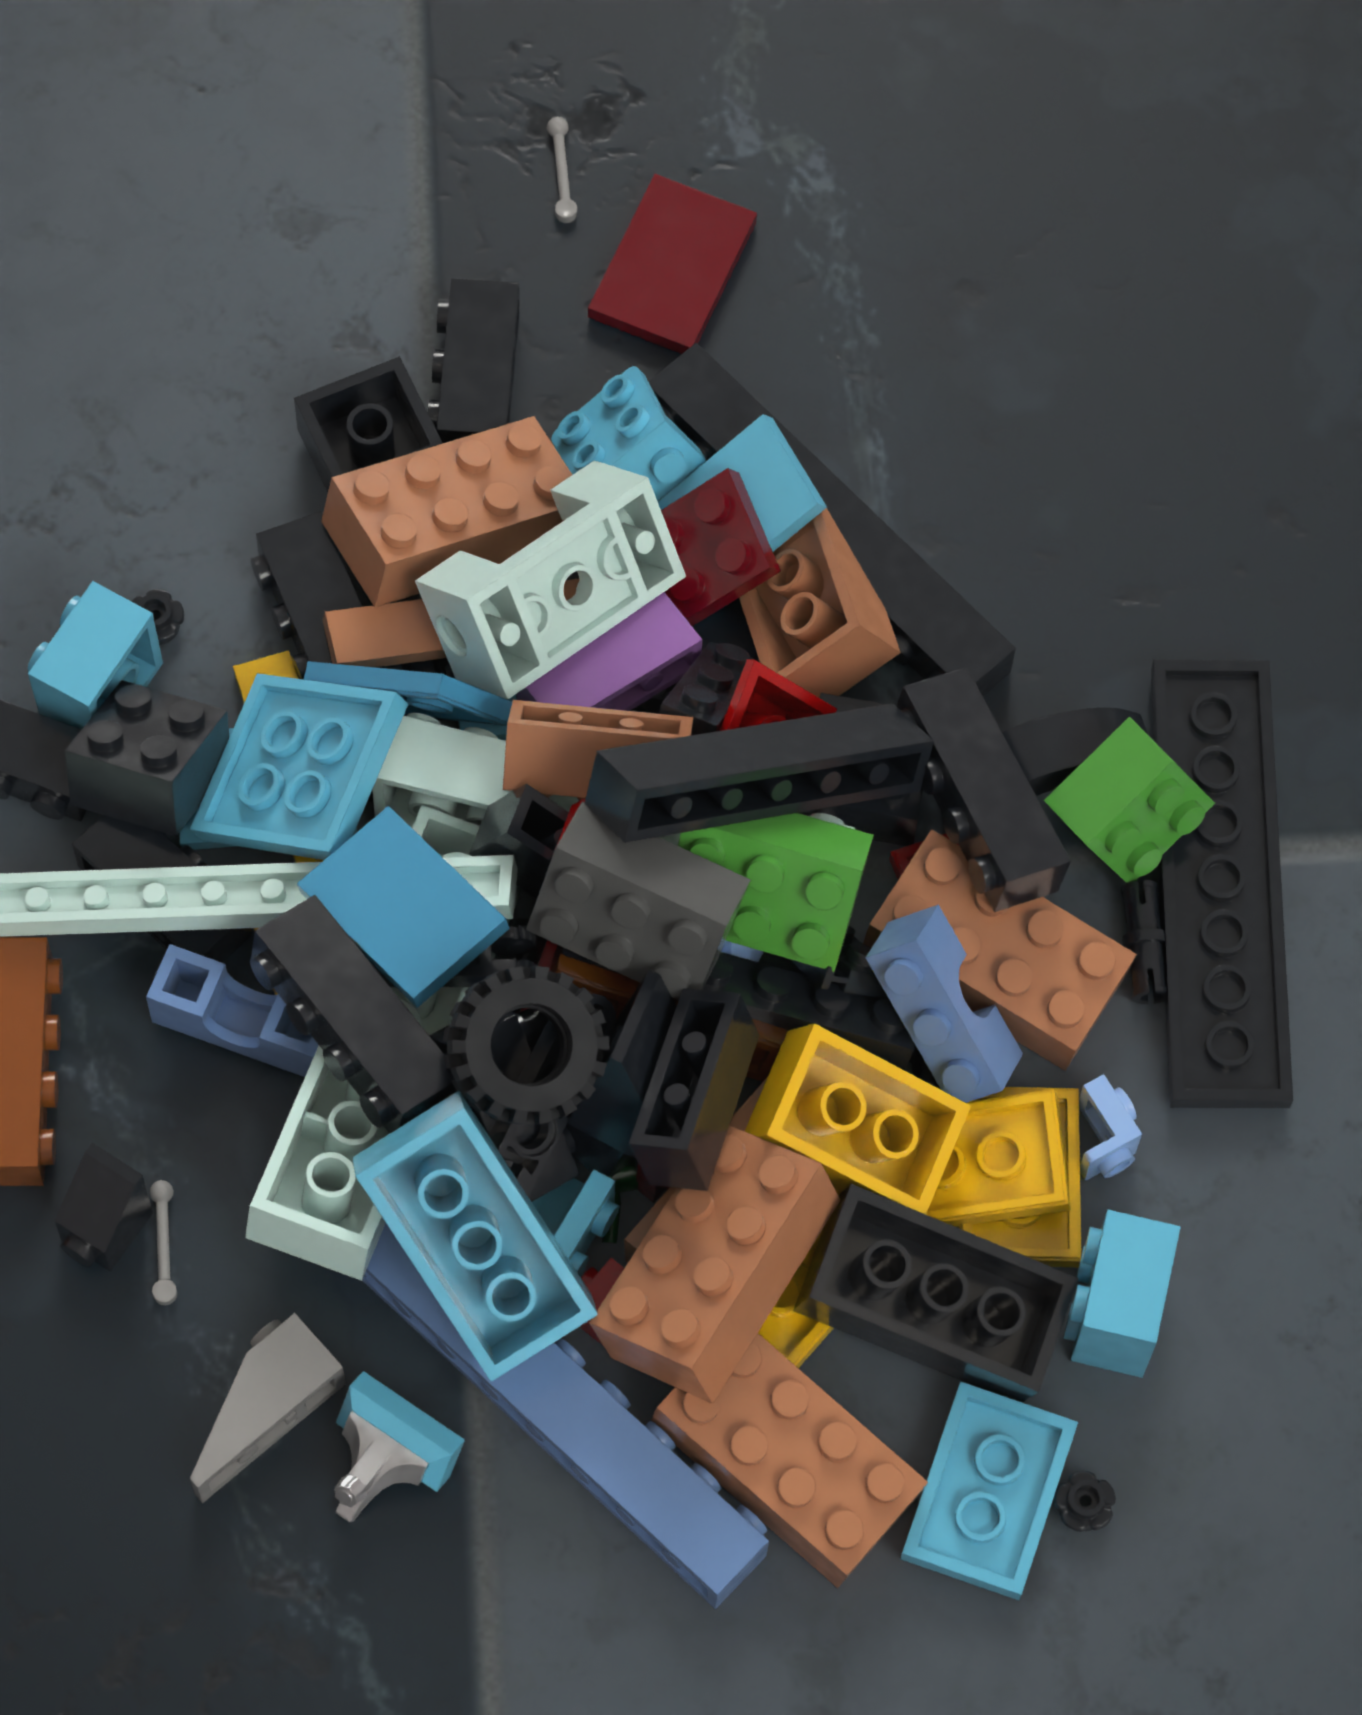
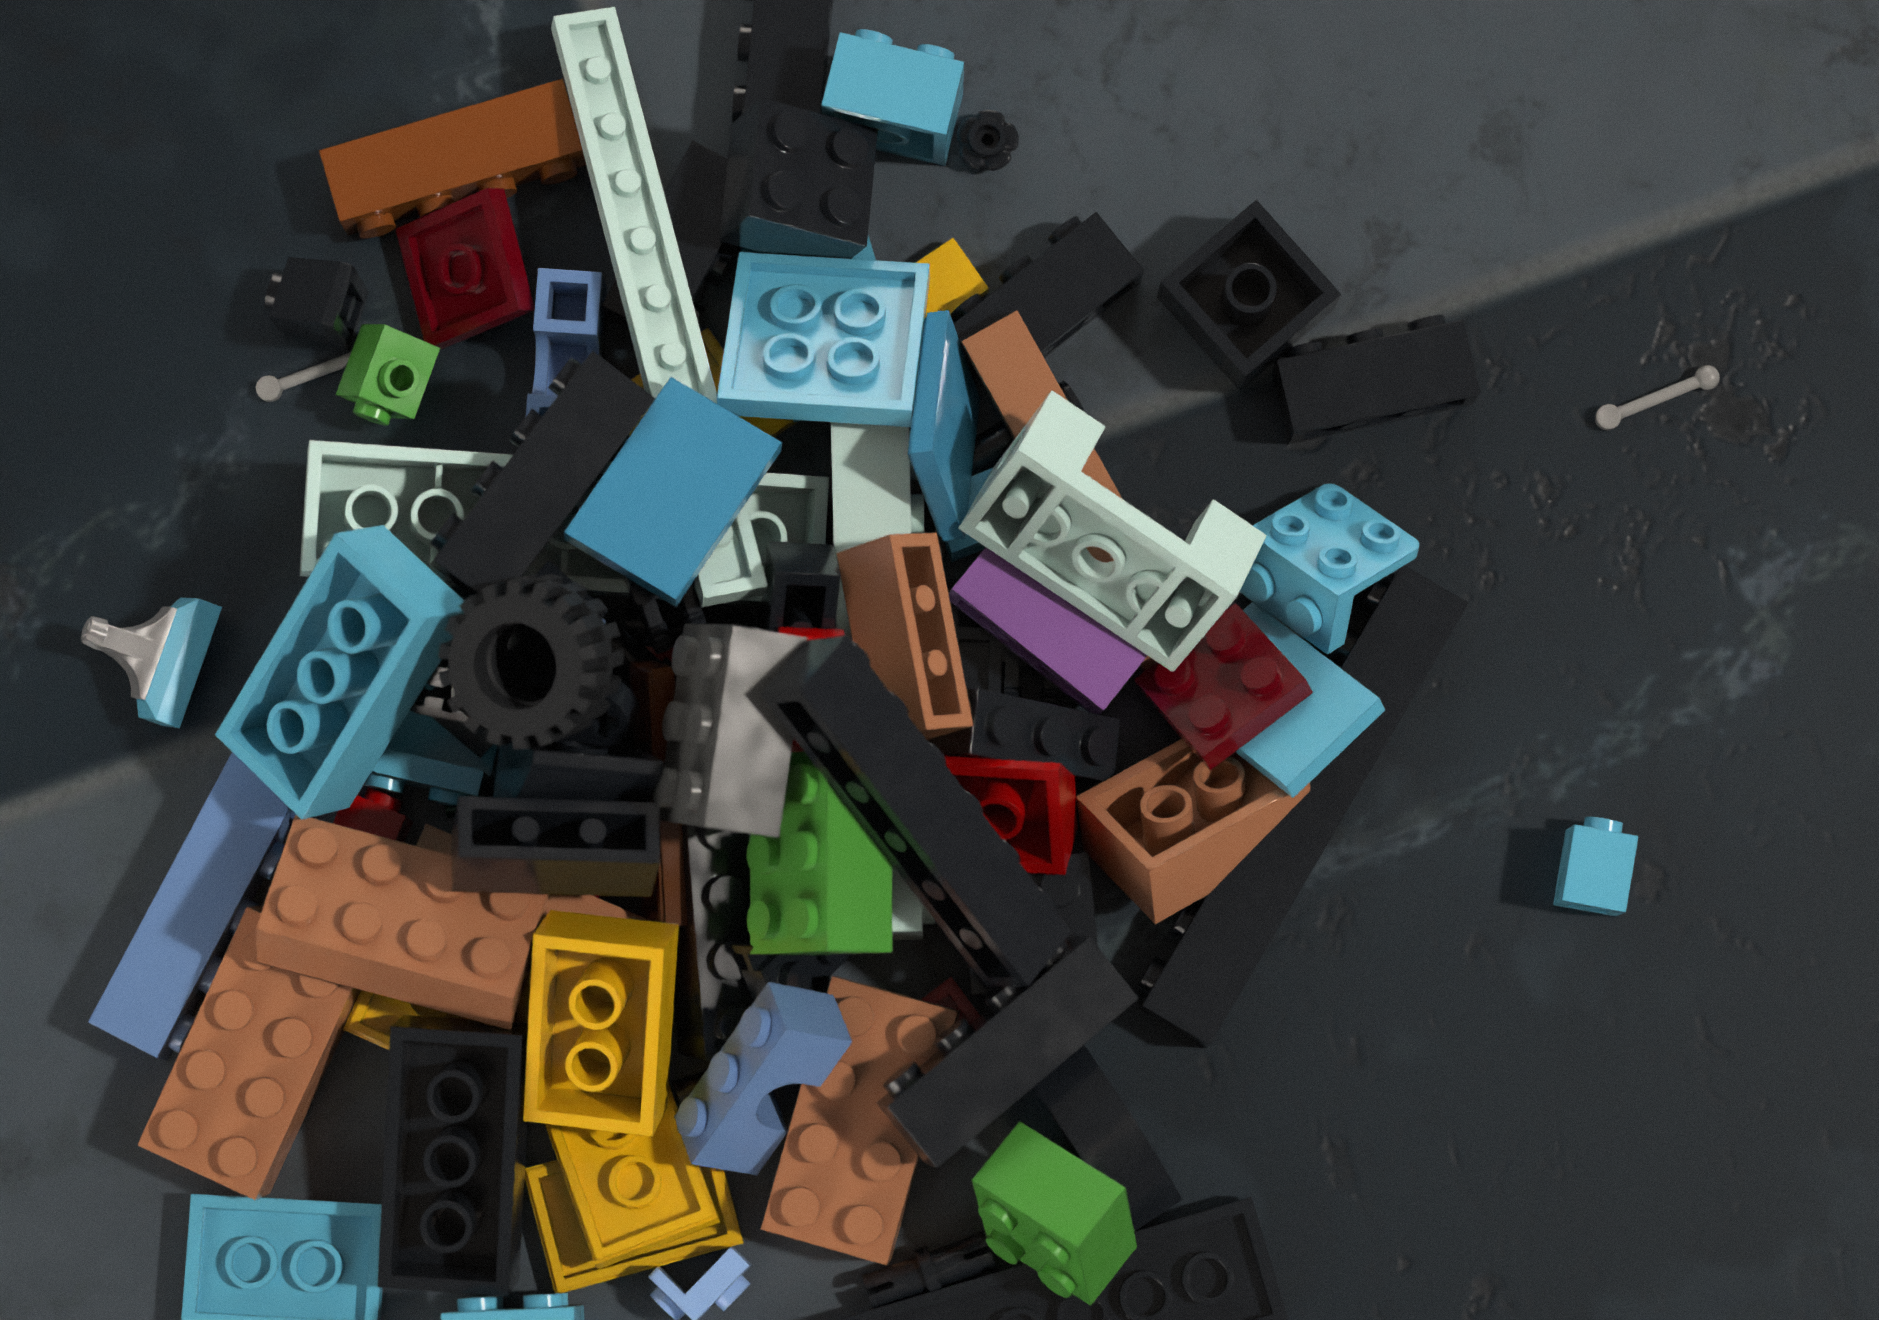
camera: 75 degrees right, 15 degrees up
light grey slope [190,1313,346,1503] -> none
nougat brick [321,416,572,608] -> none
dark red tile [588,174,757,354] -> none
none -> bright green brick [336,324,440,426]
none -> dark red plate [396,188,535,349]
none -> medium azure brick [1553,817,1638,917]

